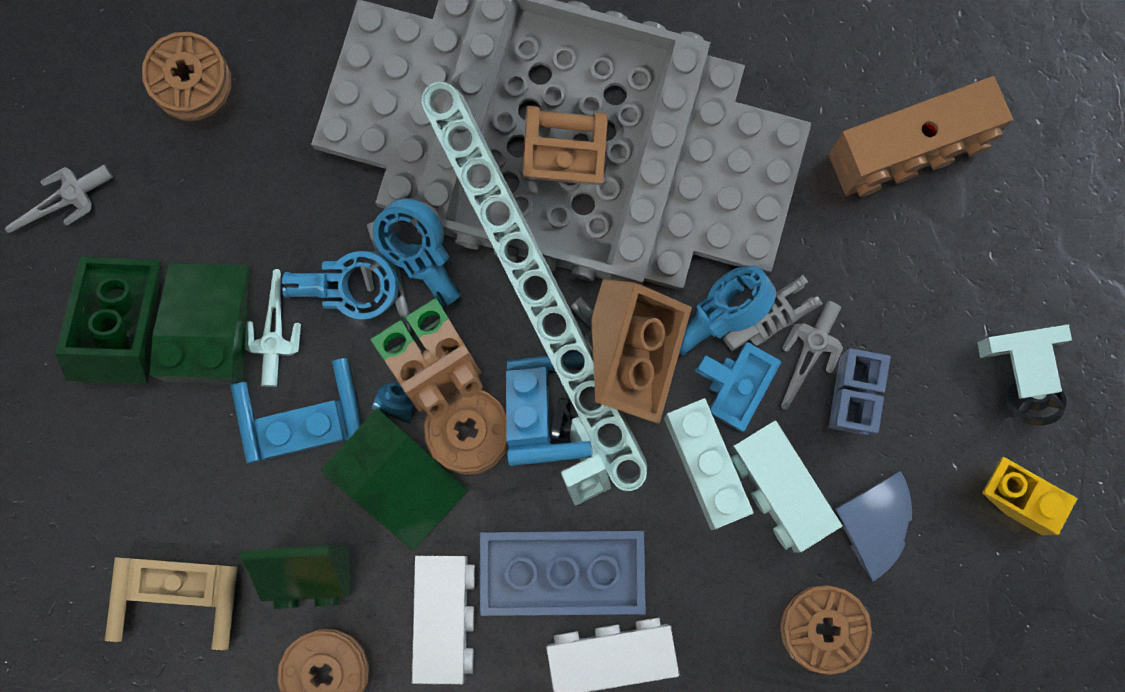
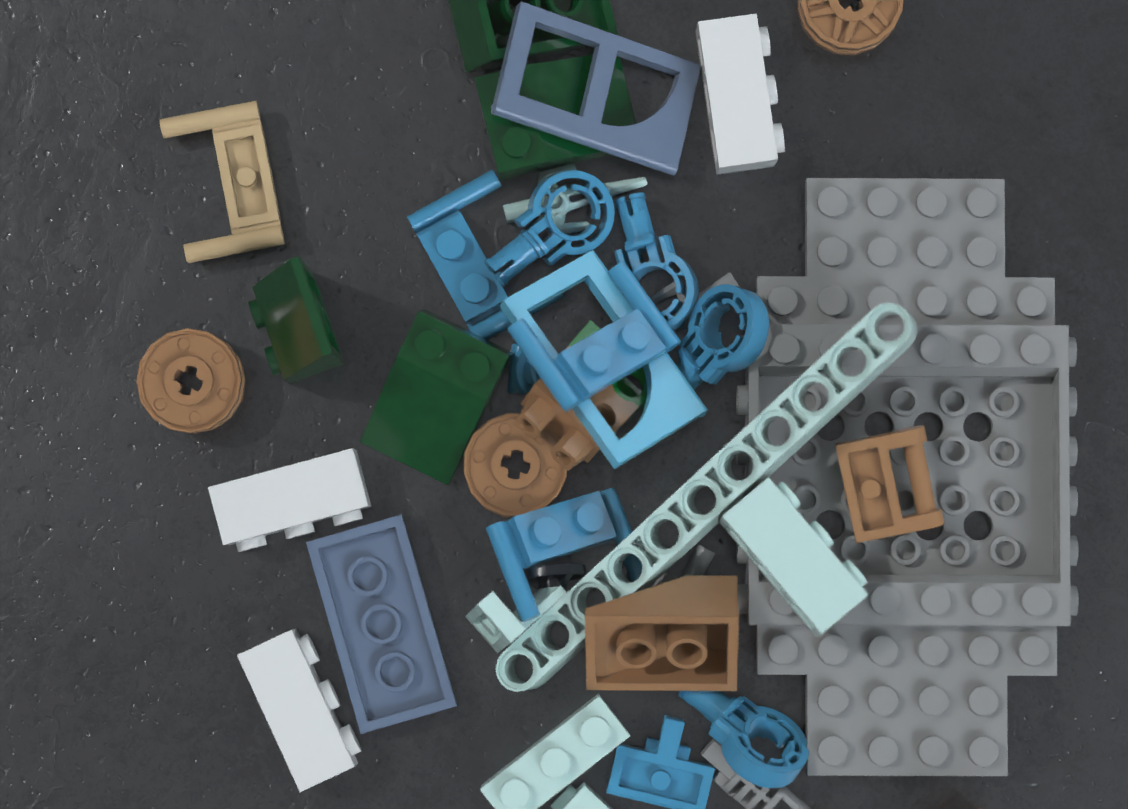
camera: 70 degrees right, 5 degrees up
none -> dark azure pin [484,170,615,286]
none -> sand blue window [491,2,701,176]
none -> medium azure window [499,250,708,469]
none -> dark azure plate [507,261,681,412]
none -> white brick [696,13,785,175]
none -> light aqua brick [719,477,869,638]

